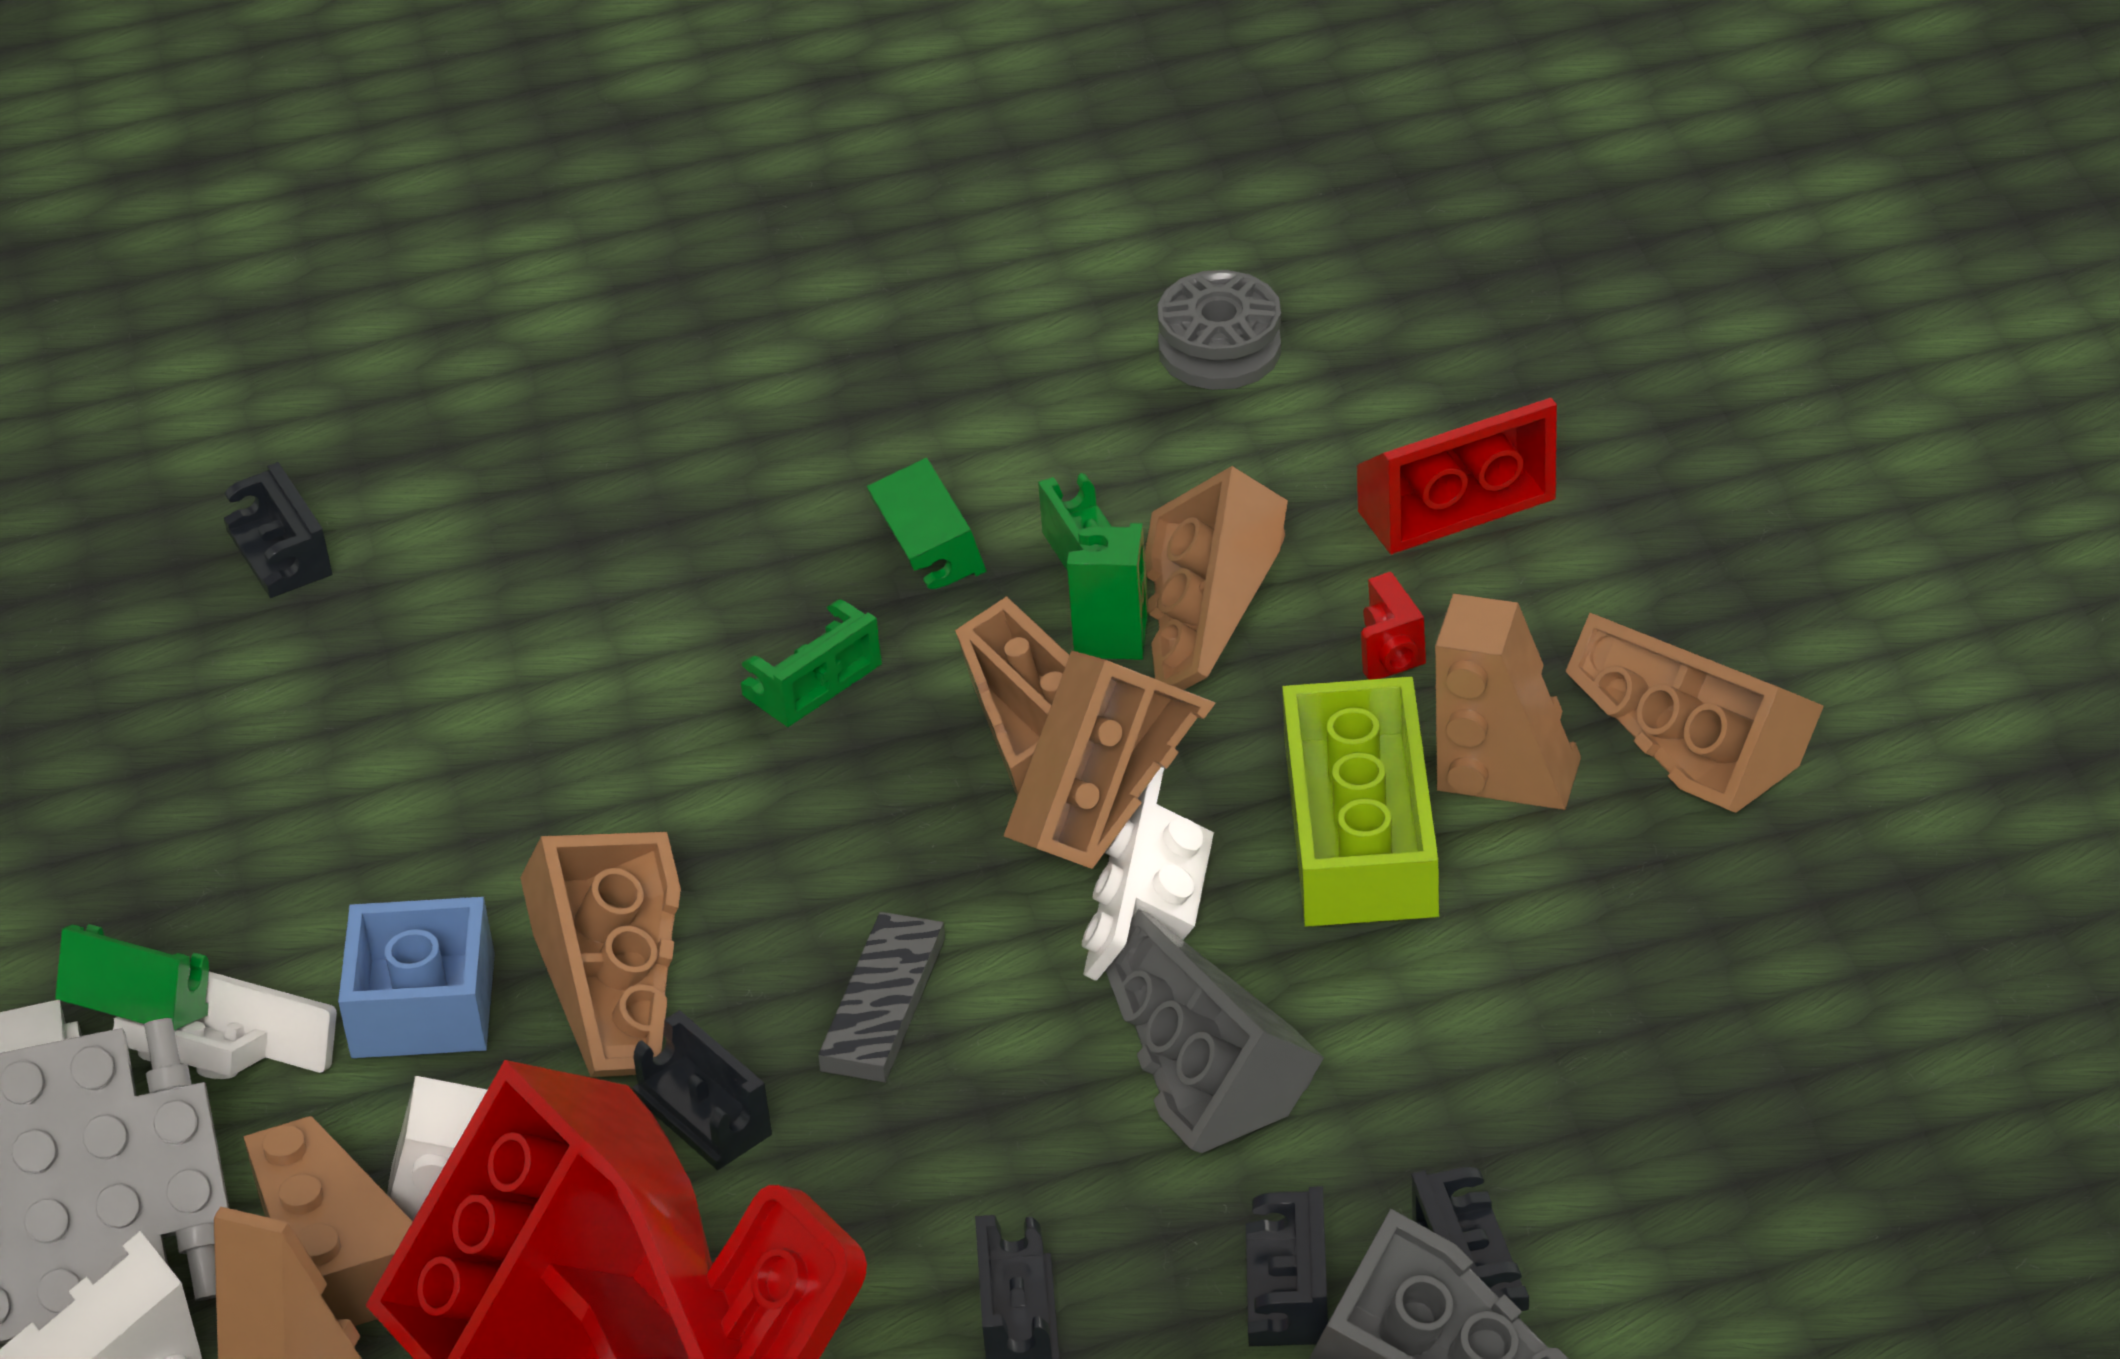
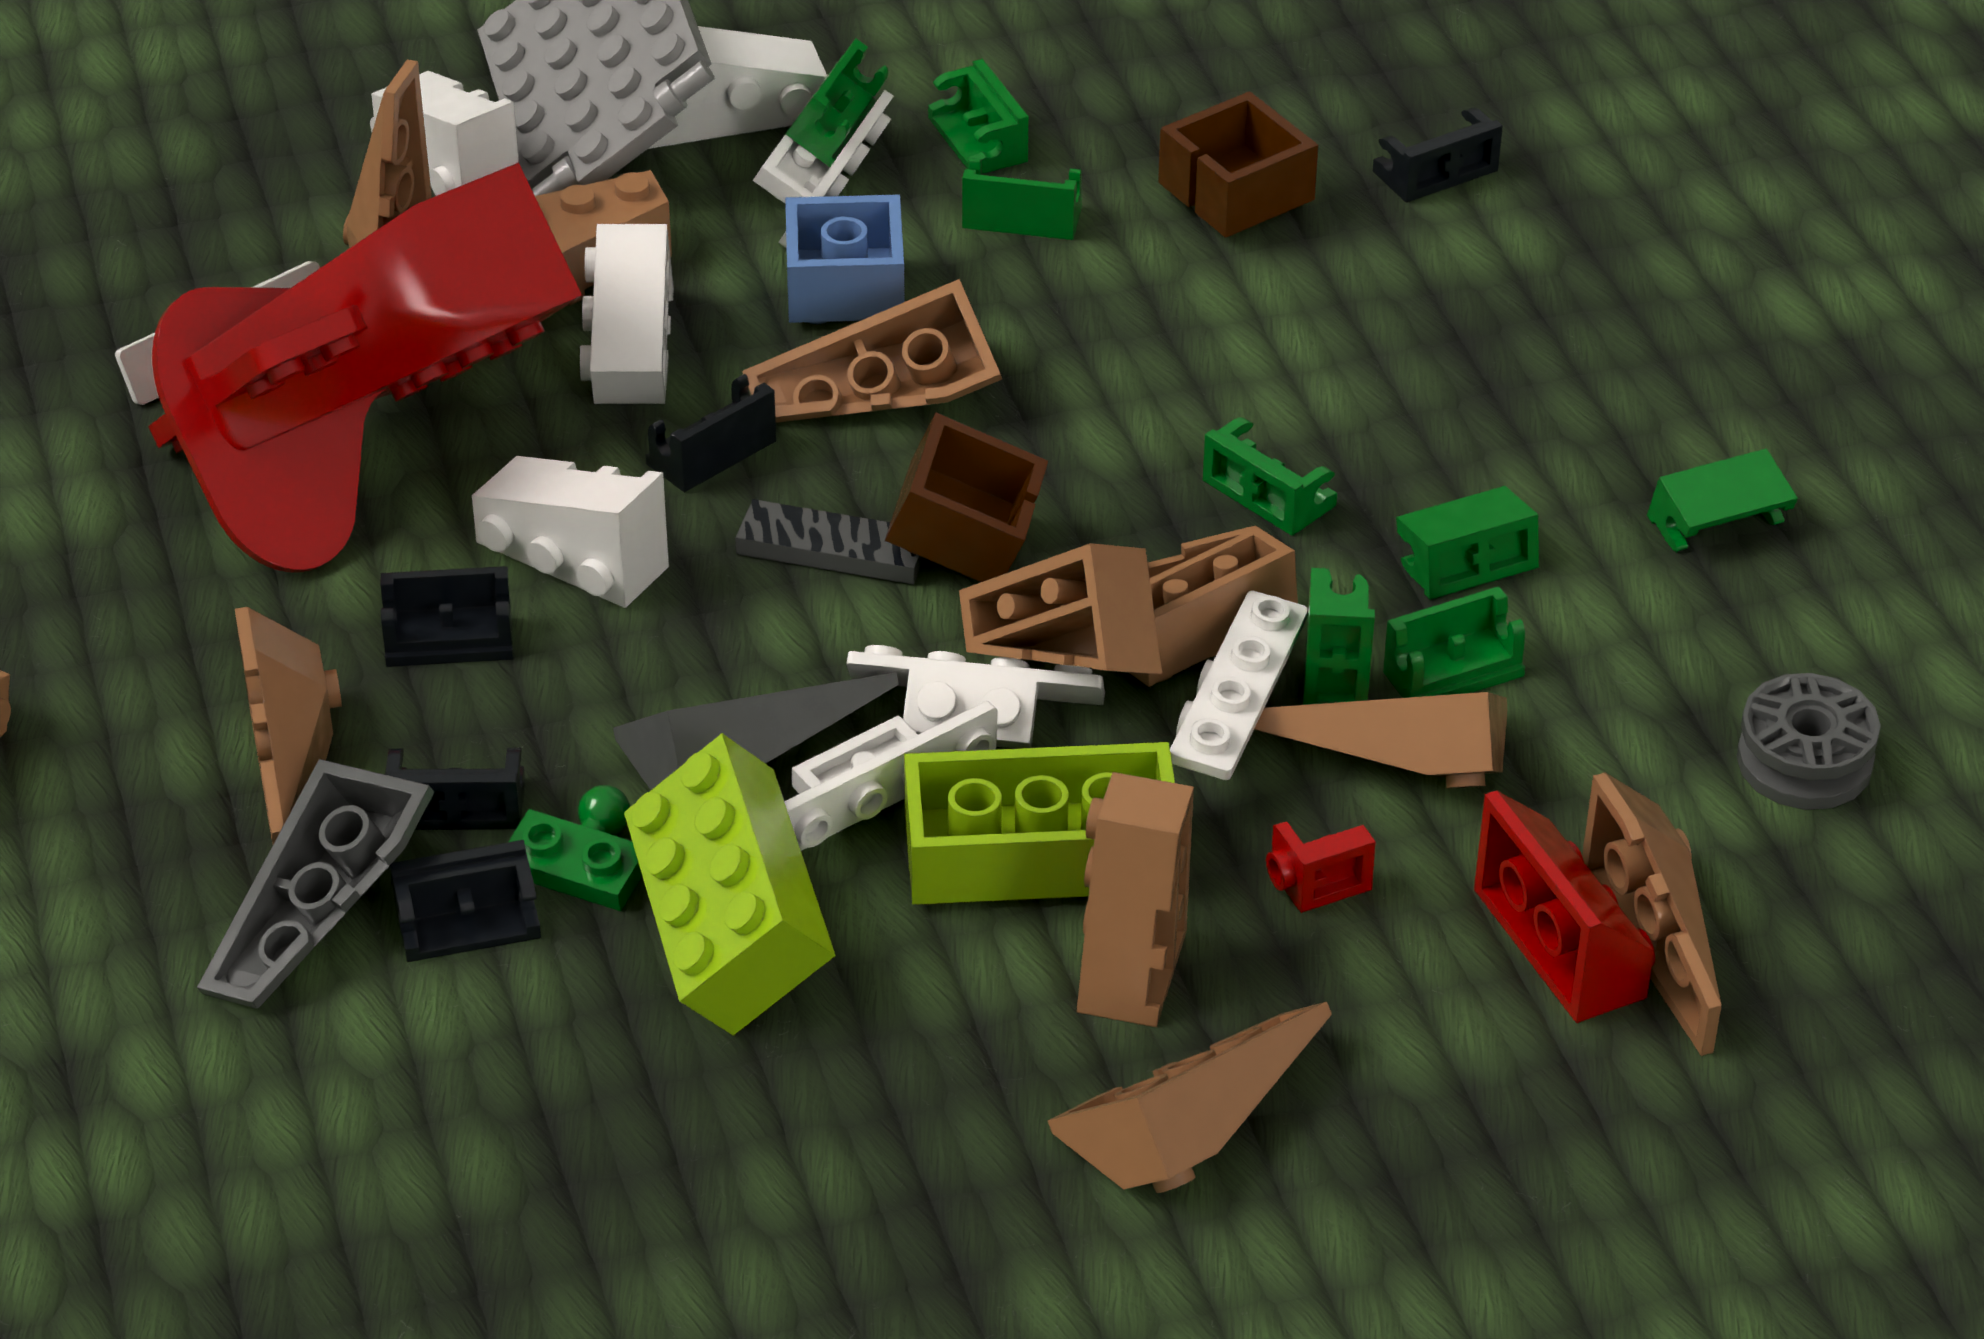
camera: 85 degrees right, 0 degrees up
none -> white wedge [472,456,669,608]
none -> green plate [508,785,642,912]
none -> lime brick [624,733,836,1036]
none -> white bracket [784,701,998,851]
none -> reddish brown piece [885,413,1048,582]
none -> green hinge [928,58,1029,174]
none -> green hinge [962,158,1082,240]
none -> reddish brown piece [1158,91,1318,238]
none -> white bracket [1170,591,1308,780]
none -> medium nougat wedge [1582,773,1722,1056]
none -> green hinge [1647,448,1798,552]

